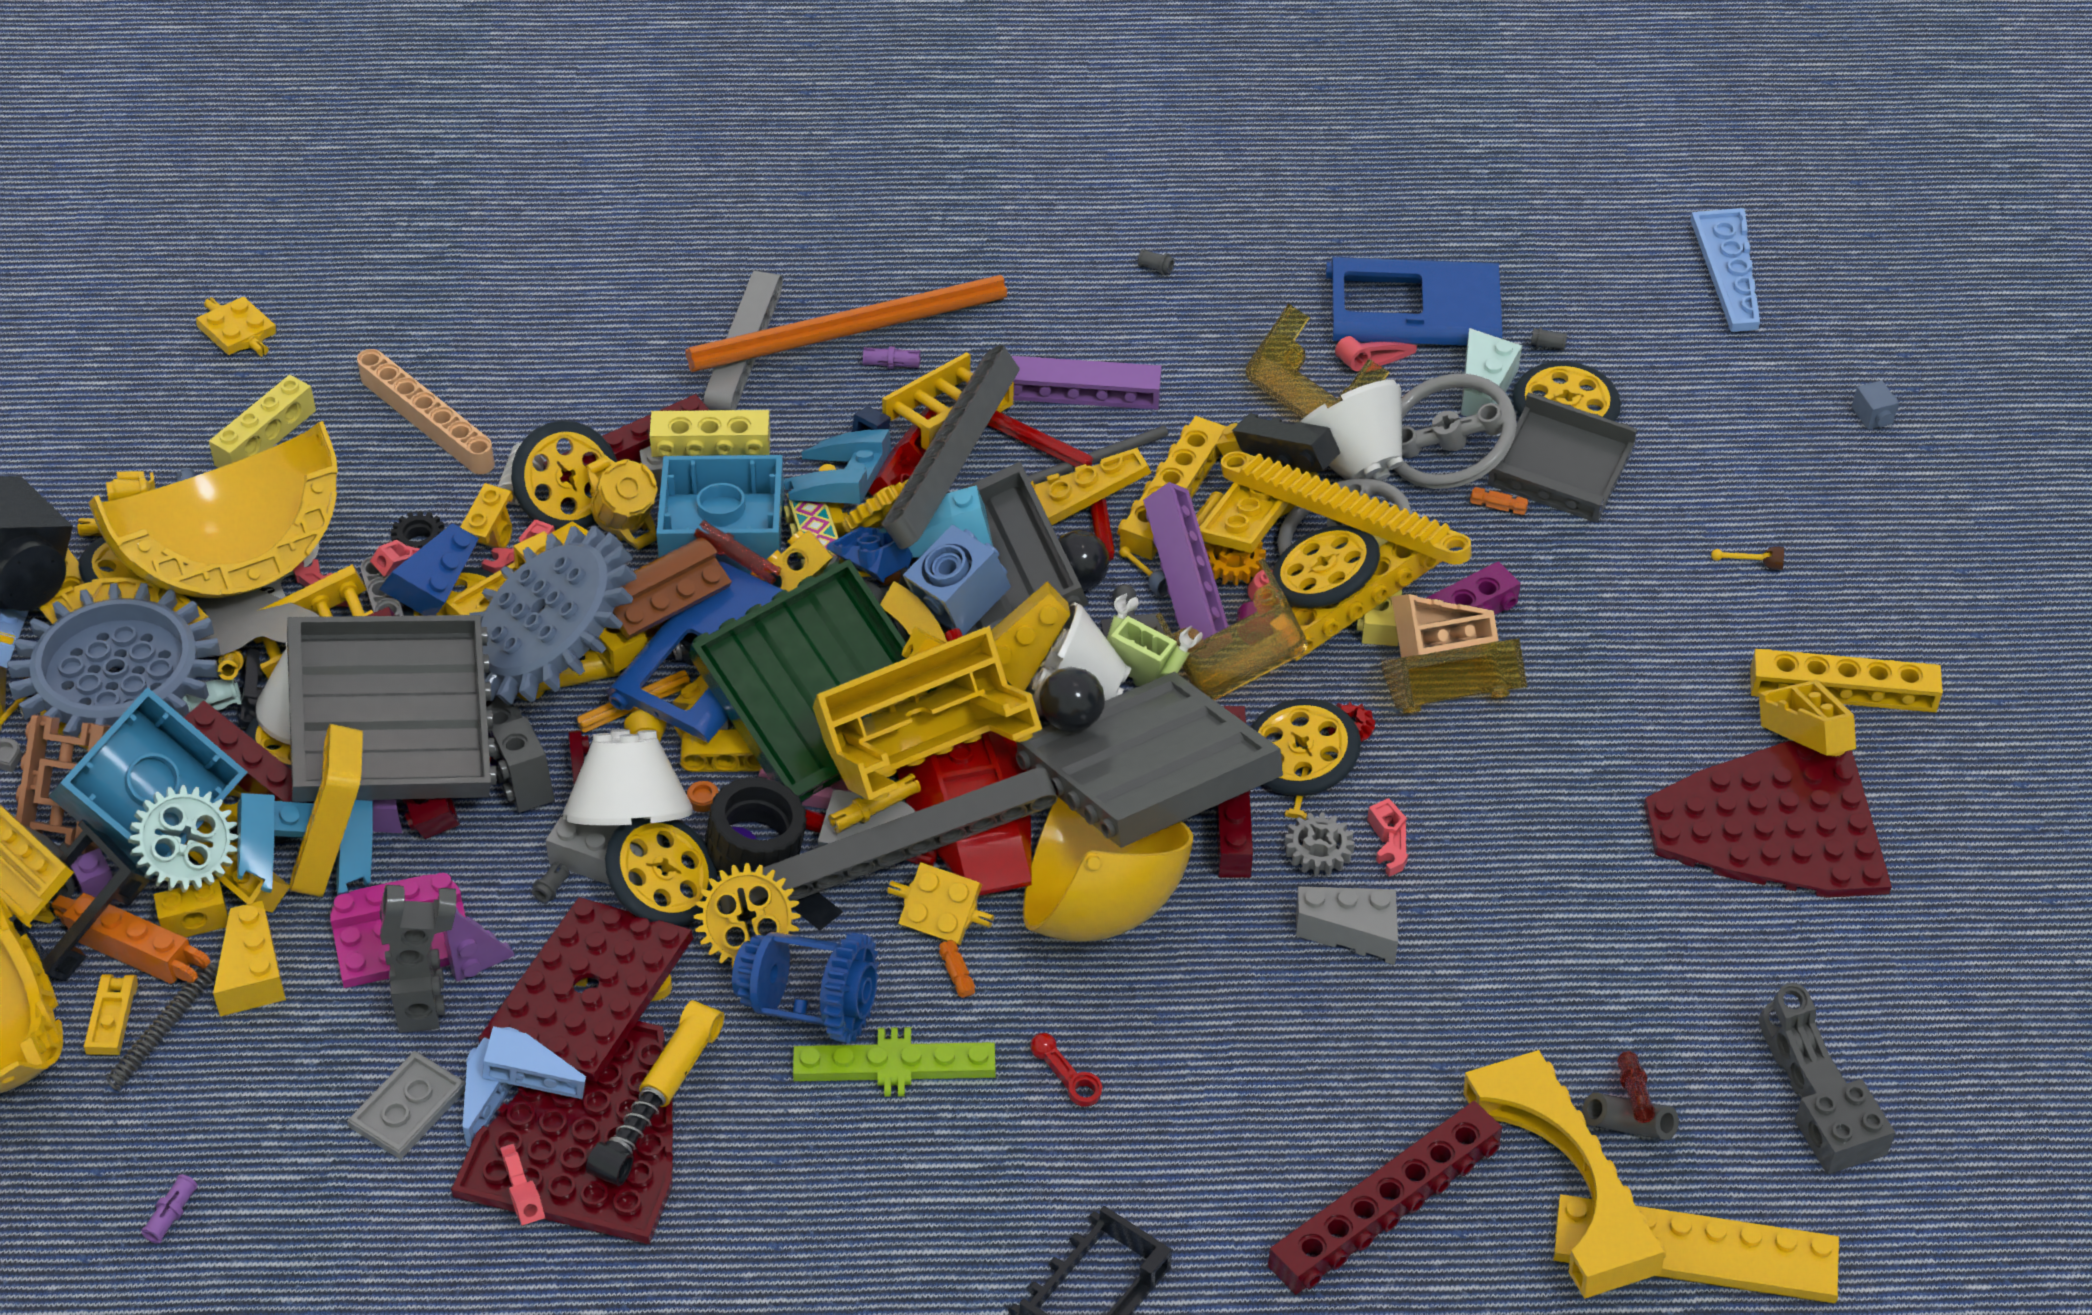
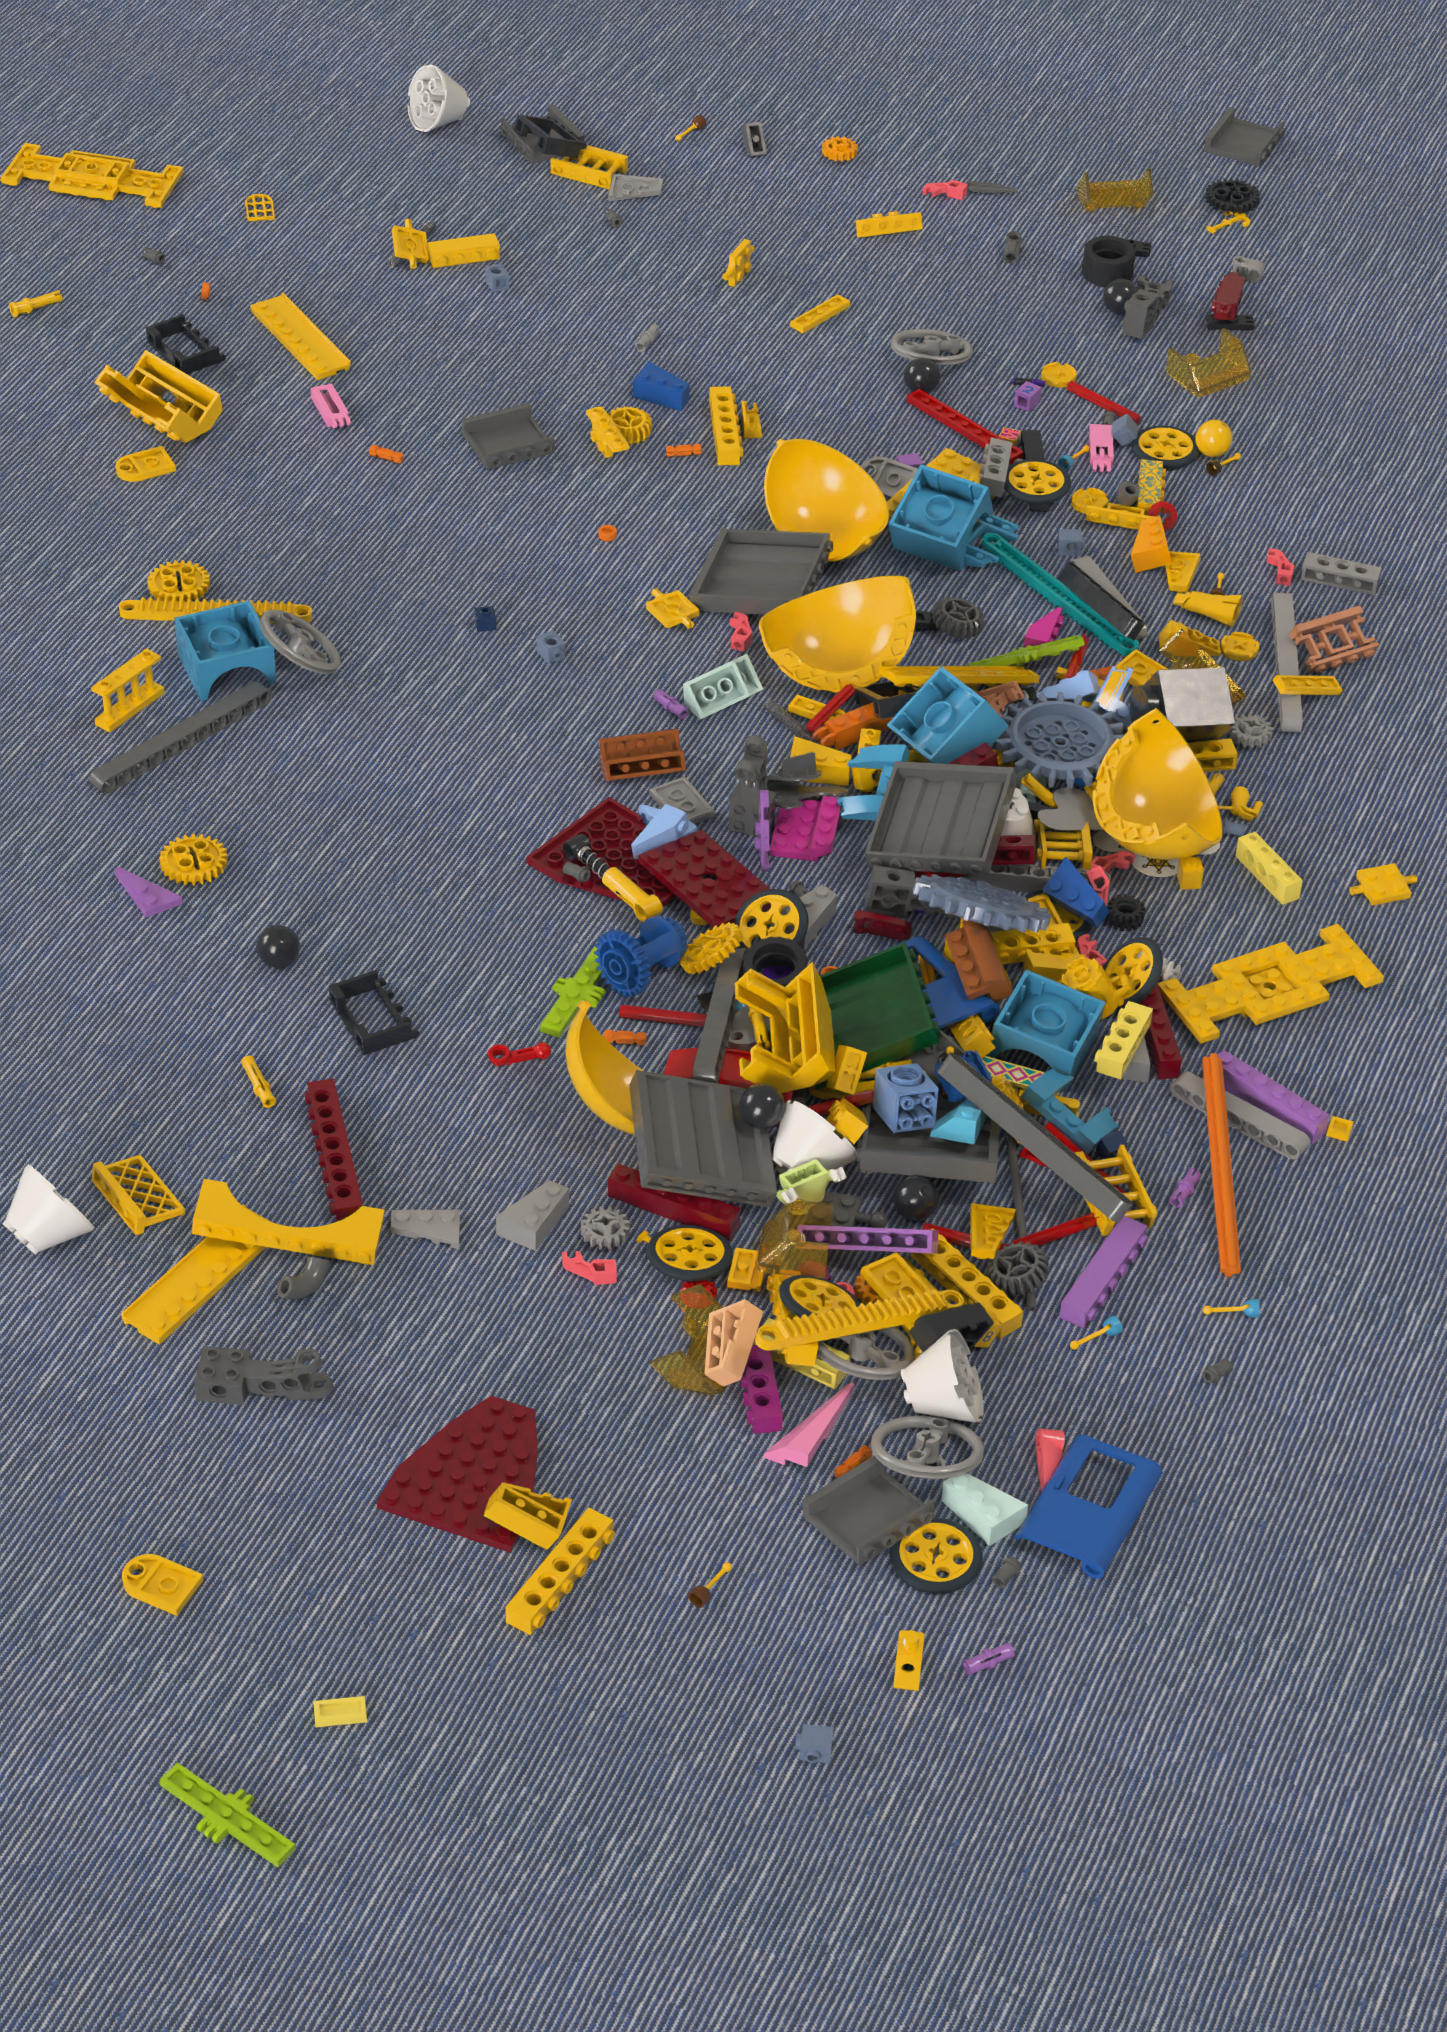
camera: 115 degrees right, 5 degrees down
light aqua gear [128,785,238,893] -> none
yellow beam [289,724,363,897] -> none
light nougat beam [357,349,495,474] -> none
yellow pin [460,483,513,548] -> none
coral piece [500,1144,545,1226] -> none
white cone [563,729,693,825] -> none
clear red pin [694,520,781,584] -> none
yellow plate [887,862,994,946] -> none
clear yellow windscreen [1246,303,1390,418] -> none
clear red pin [1617,1051,1655,1123] -> none
light blue wing [1690,208,1760,332] -> none
none -> light grey wing [391,1210,460,1249]
none -> dark grey pin [563,861,591,882]
none -> dark orange brick [598,728,686,781]
none -> red axle [619,1005,707,1027]
none -> light aqua slope [683,654,763,720]
none -> yellow plate [727,1248,768,1292]
none -> bright pink wedge [764,1383,854,1467]
none -> dark grey piece [765,752,849,809]
none -> red axle [806,684,855,733]
none -> yellow torso [893,1630,925,1691]
none -> medium lavender pin [963,1642,1015,1675]
none -> dark grey gear [987,1240,1049,1297]
none -> hinge [1070,1315,1123,1350]
none -> yellow piece [1157,924,1384,1044]
none -> hinge [1203,1299,1260,1318]
none -> medium lavender brick [1218,1050,1329,1144]
none -> yellow tile [1326,1116,1354,1142]

